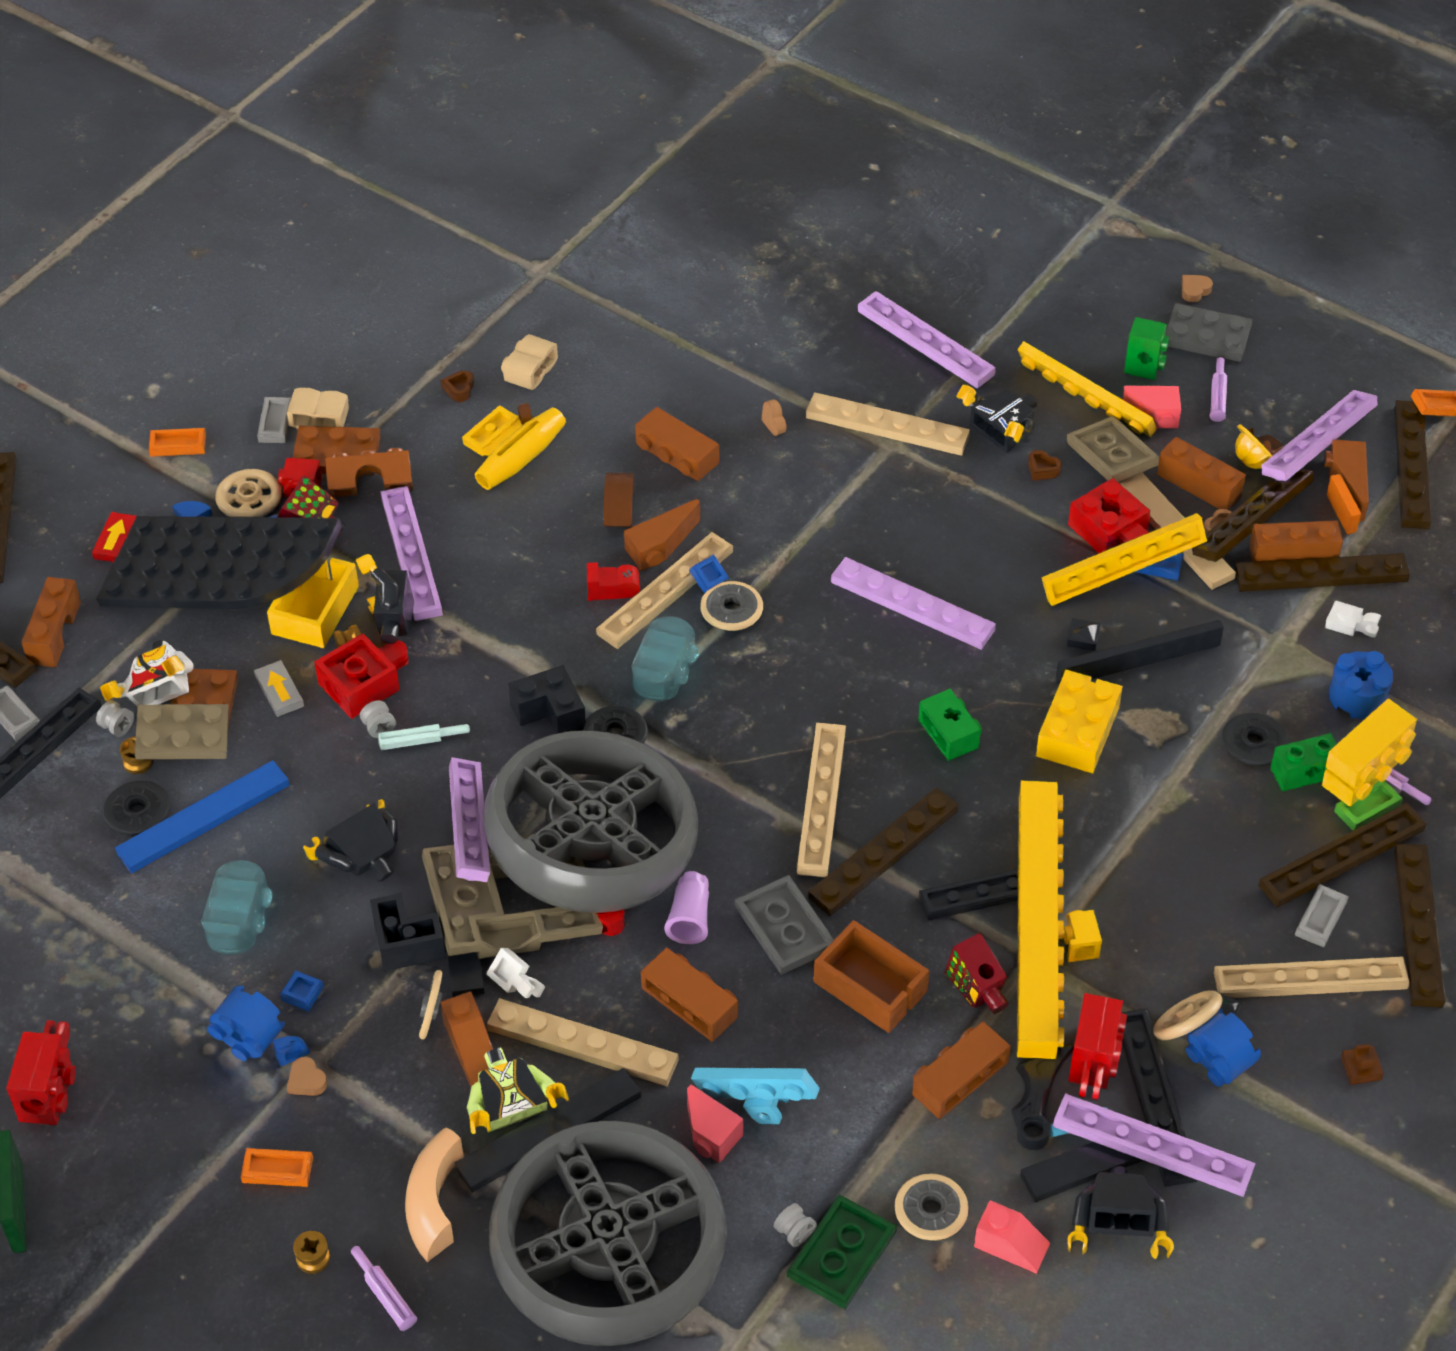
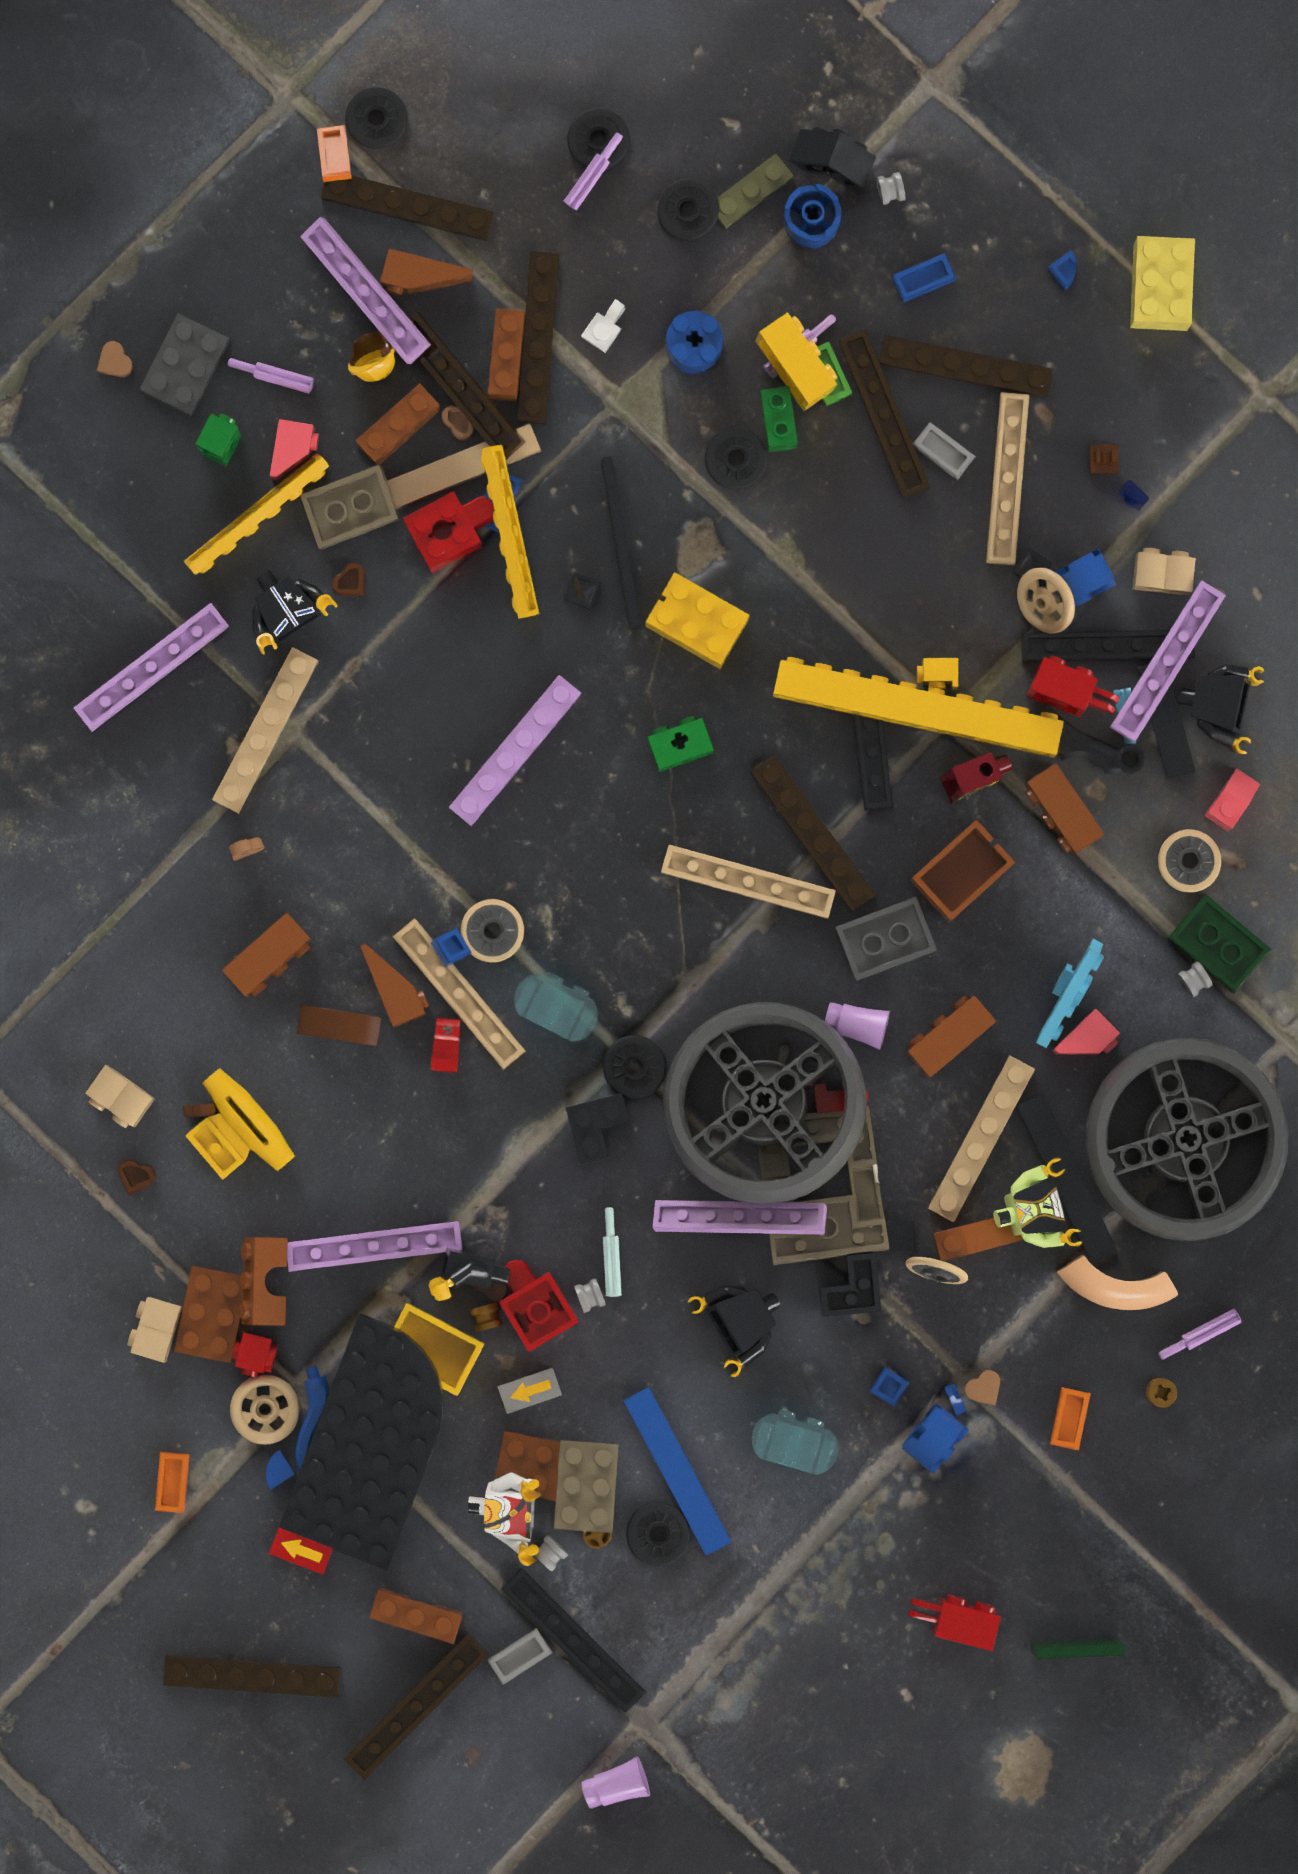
camera: 85 degrees left, 35 degrees up
light grey tile [257,397,291,443] -> none
torso [277,475,346,538] -> none
white plate [486,948,545,998] -> none
orange tile [1326,474,1361,534] -> none
none -> clear blue tile [1119,480,1149,511]
none -> tan brick [1132,548,1196,595]

